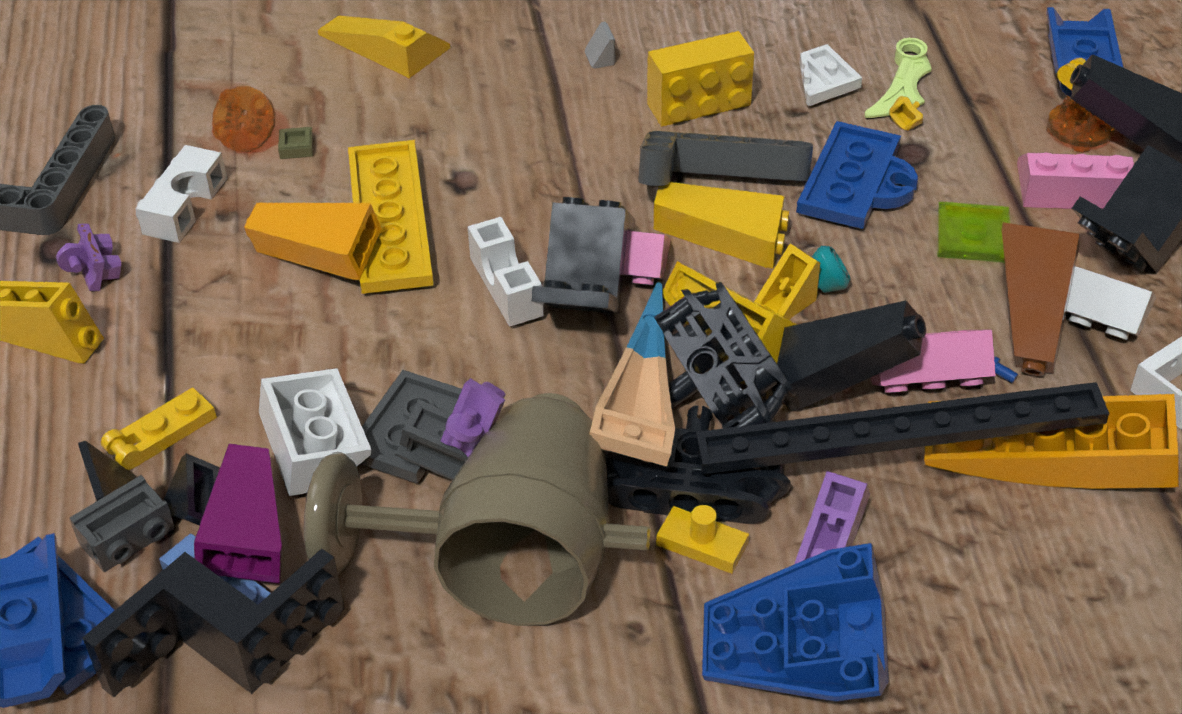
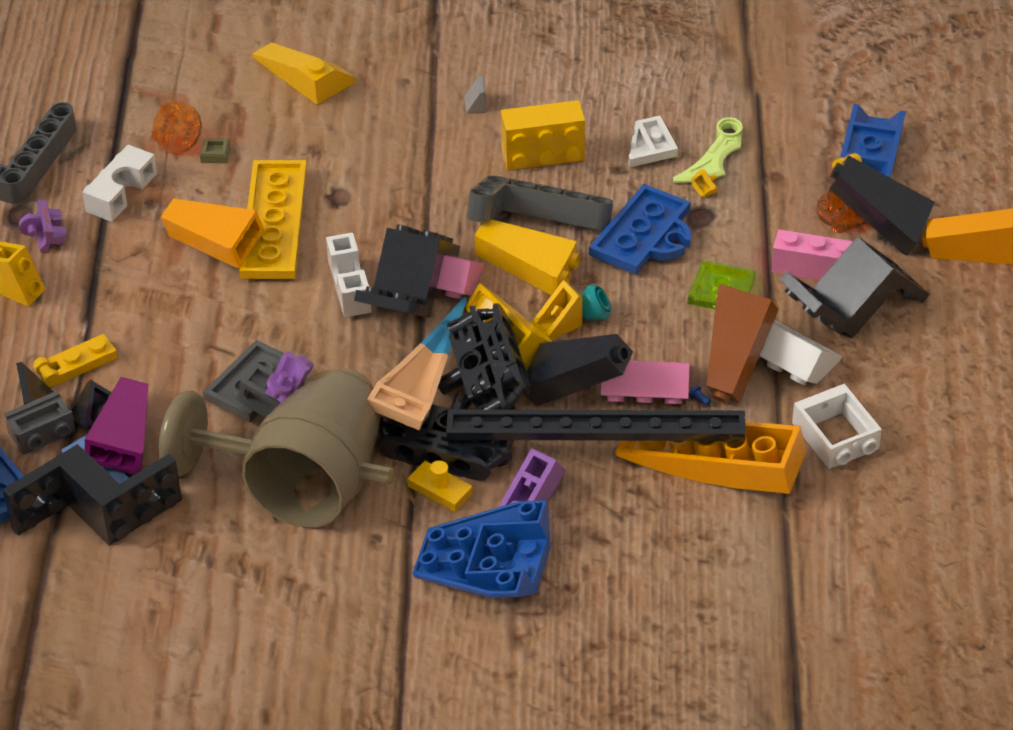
camera: 10 degrees right, 0 degrees up
white slope [259,368,372,496] -> none

